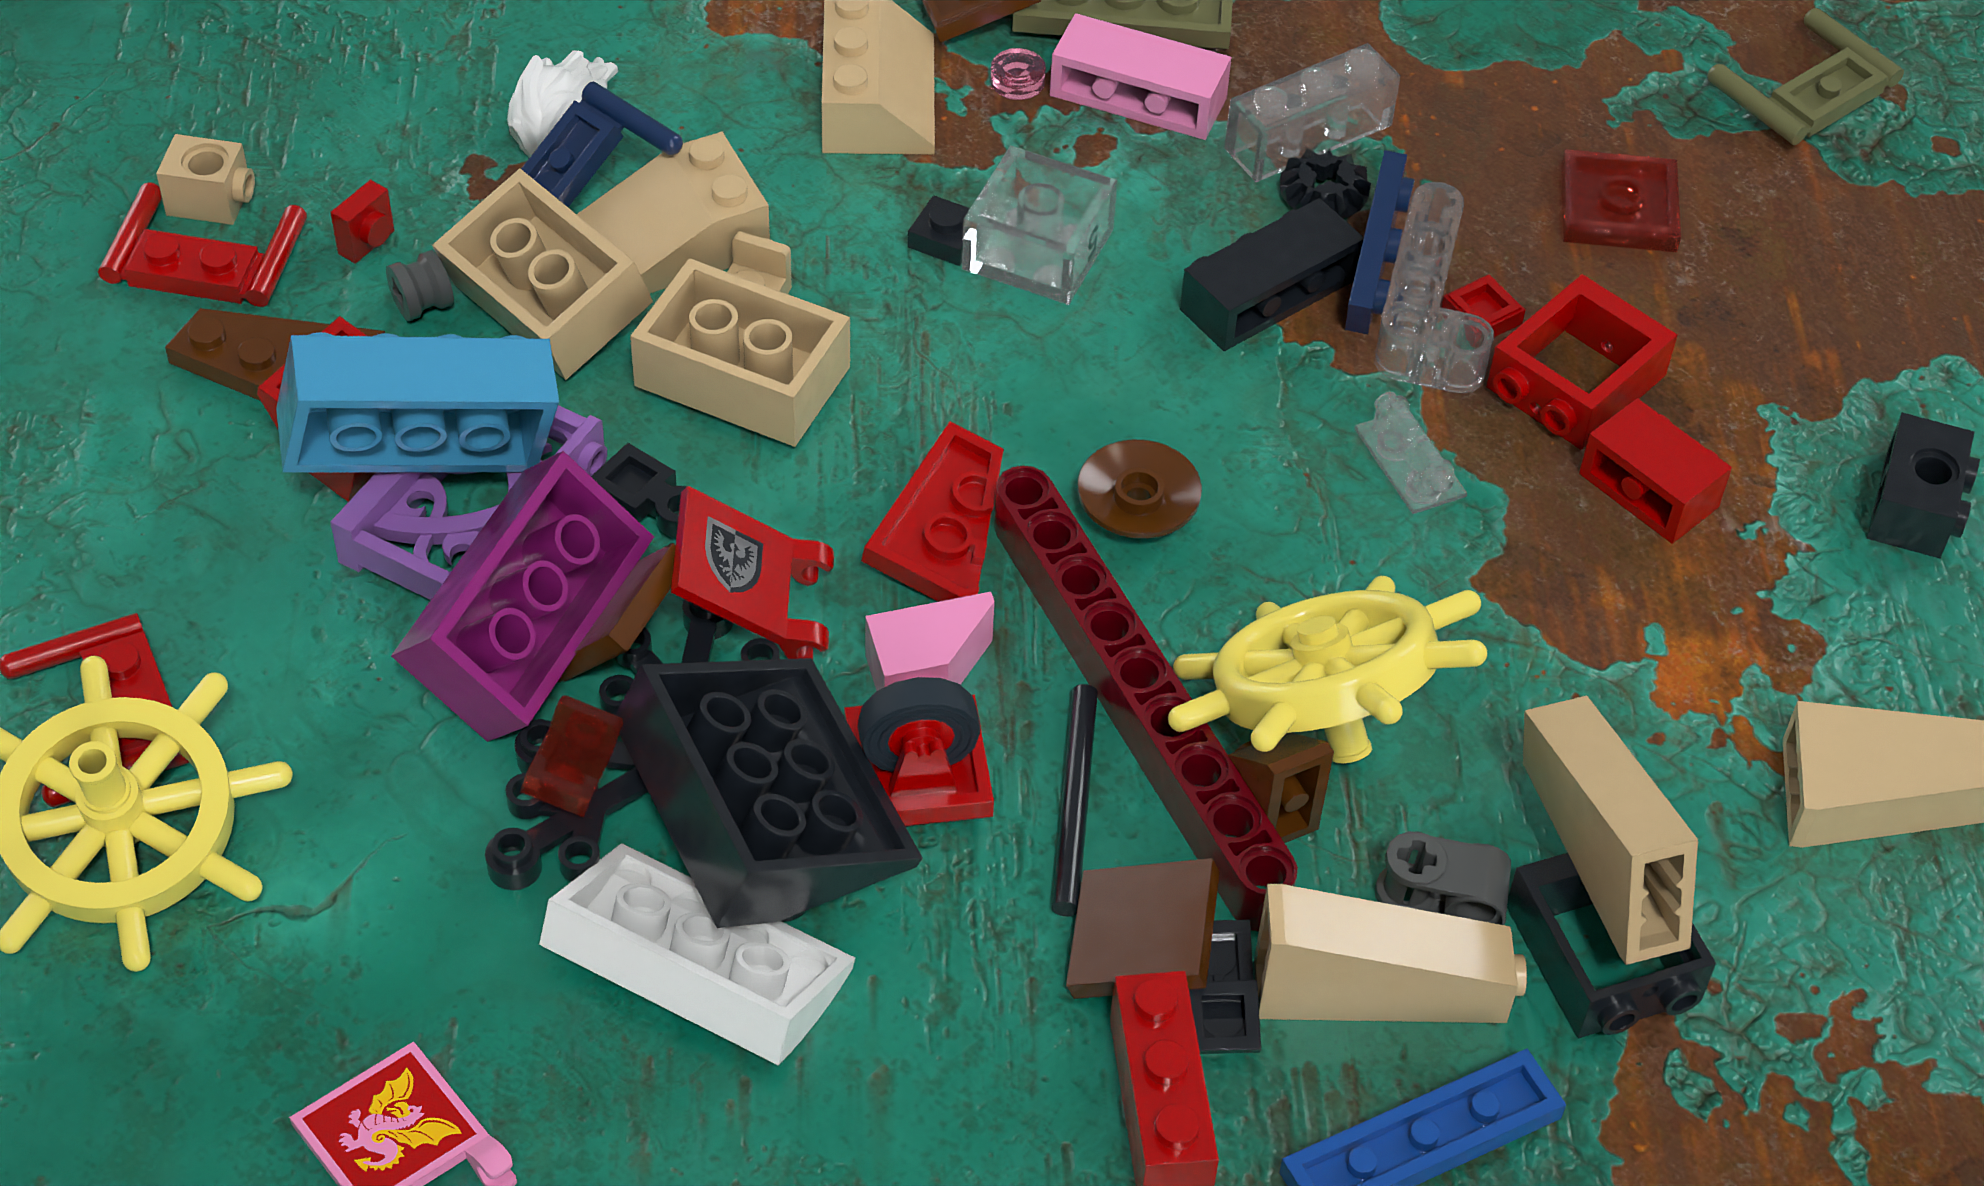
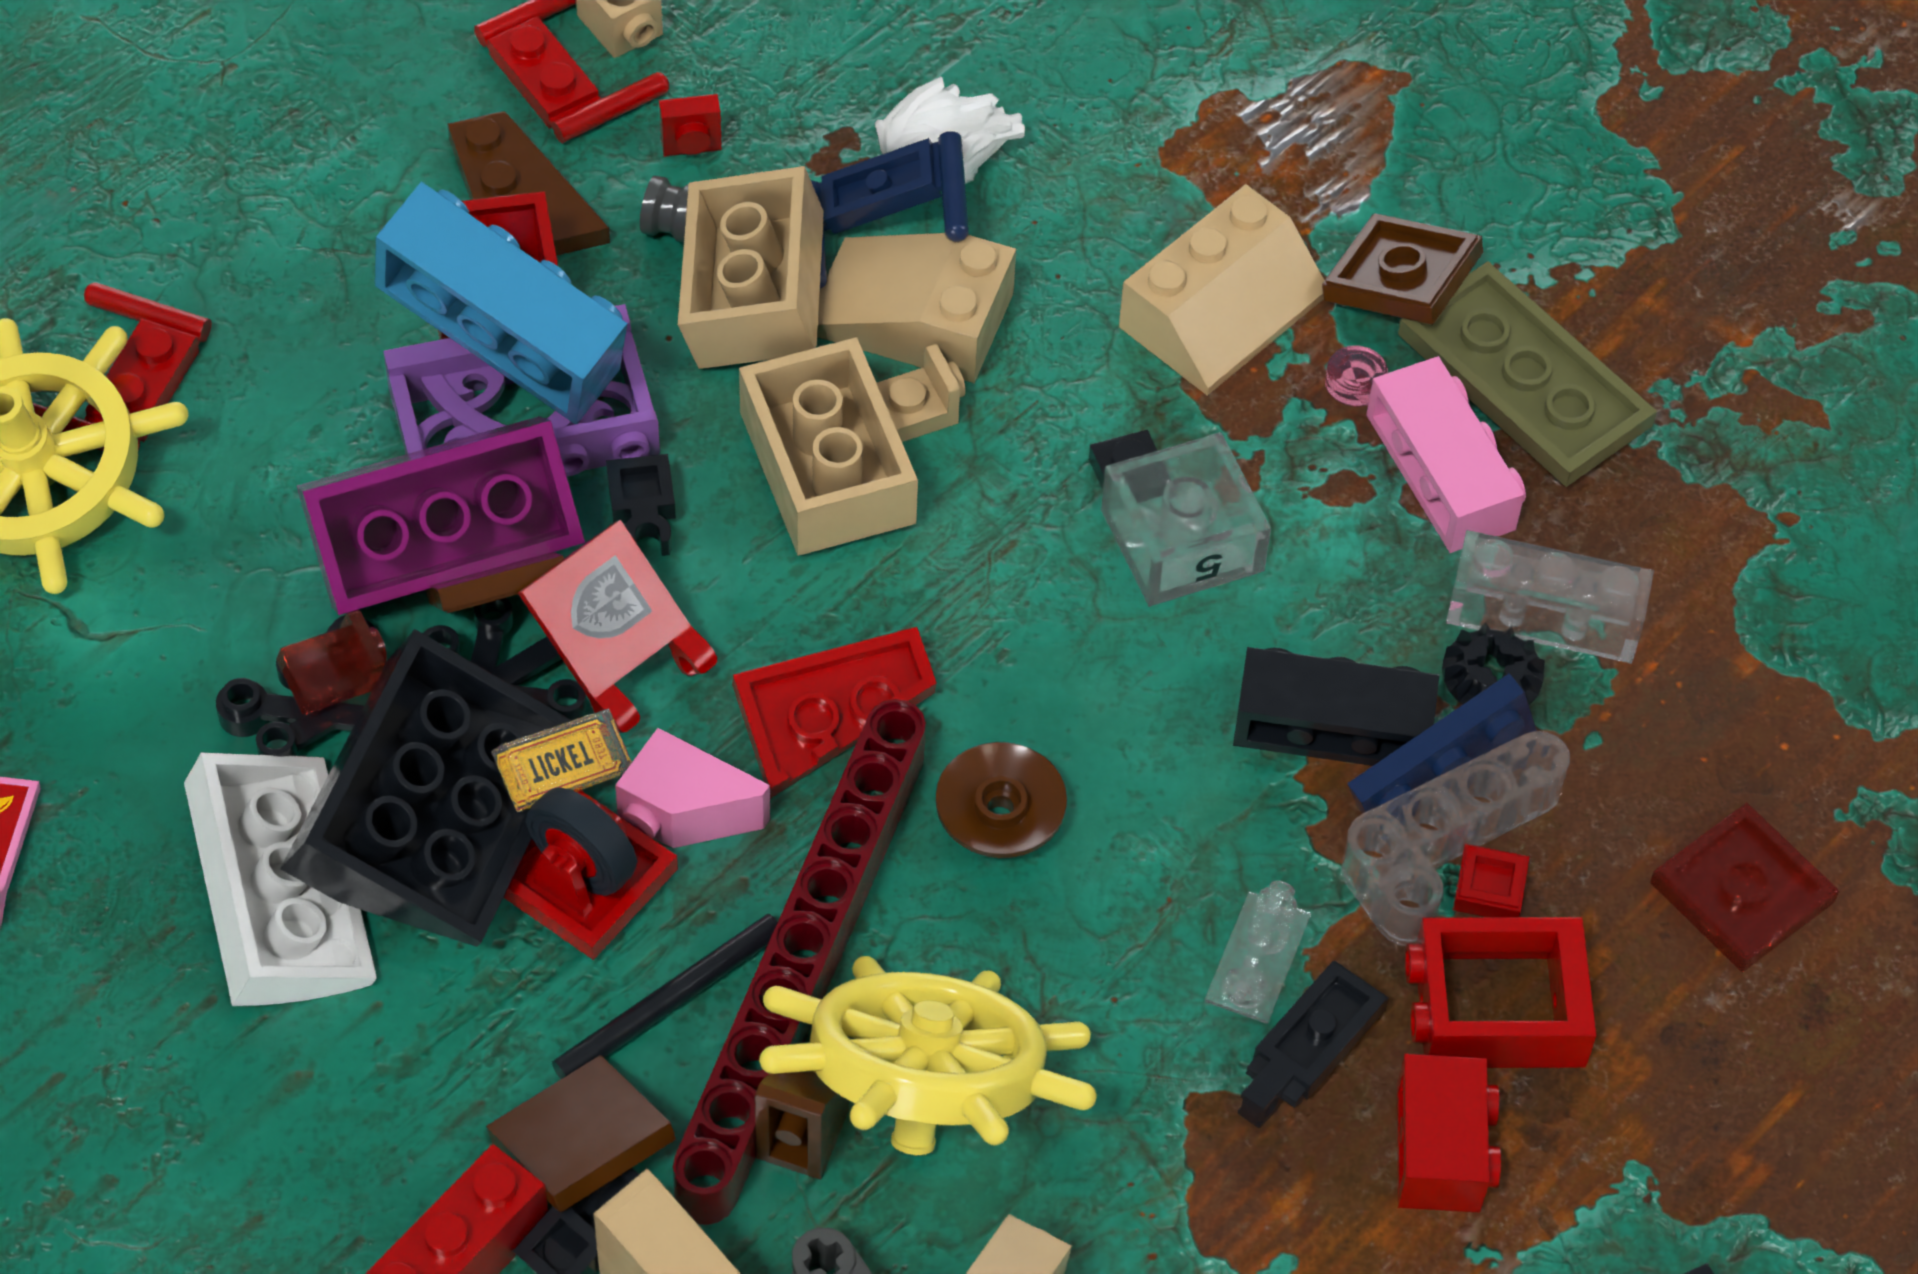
camera: 45 degrees right, 5 degrees up
none -> clear tile [491,708,632,812]
none -> black hinge [1237,960,1389,1129]

